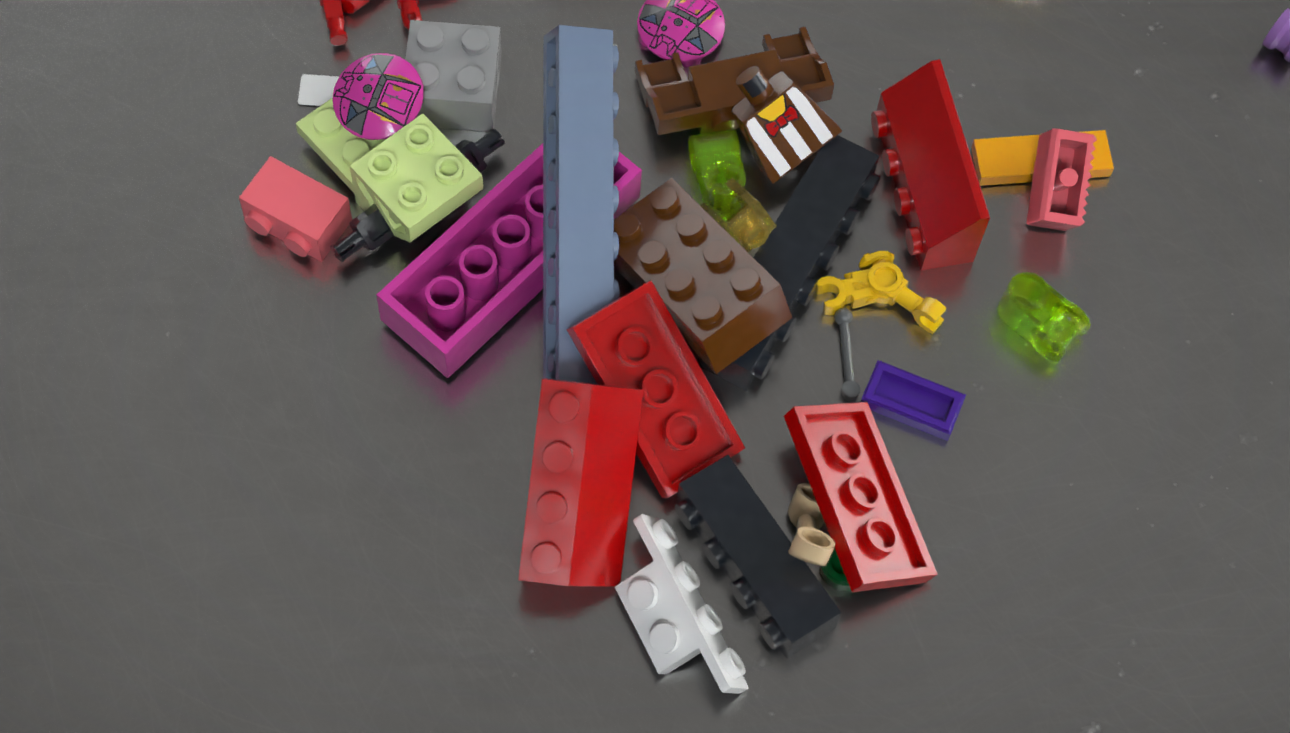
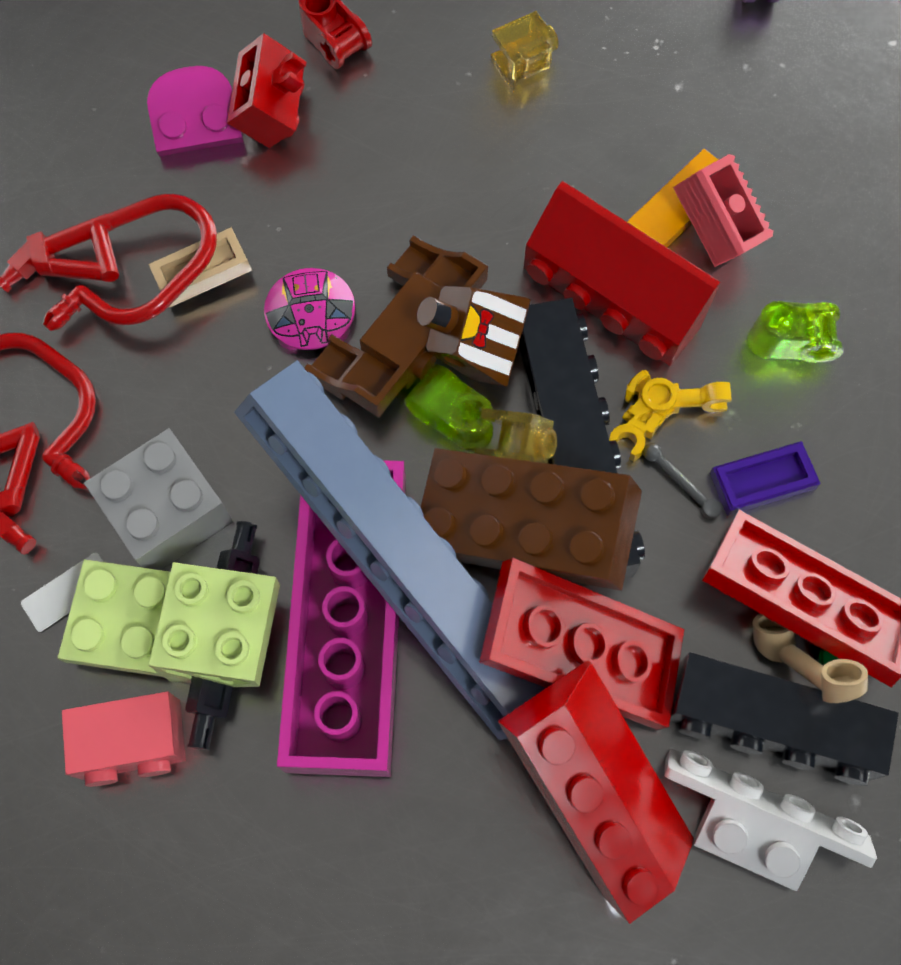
camera: 35 degrees left, 5 degrees up
dark pink dish [333,53,424,140] -> none

